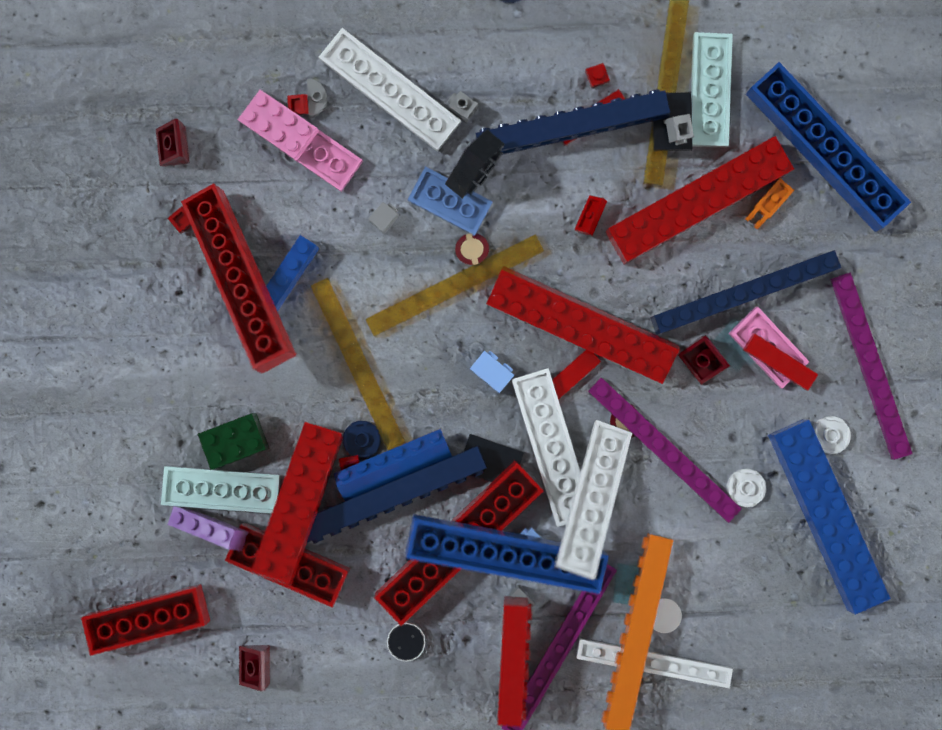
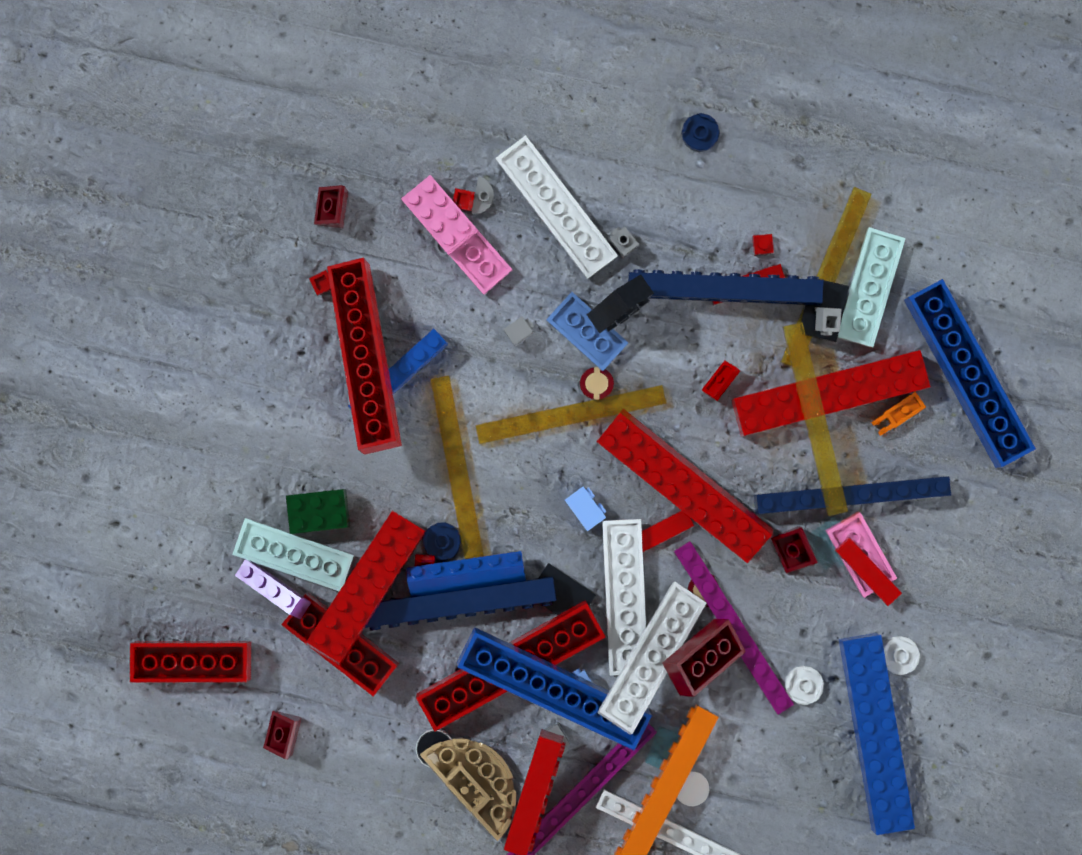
camera: 20 degrees right, 0 degrees up
magenta plate [830,272,913,460] -> none
none -> tan brick [420,738,516,841]
none -> dark red brick [662,619,746,697]
none -> clear yellow plate [782,322,848,516]

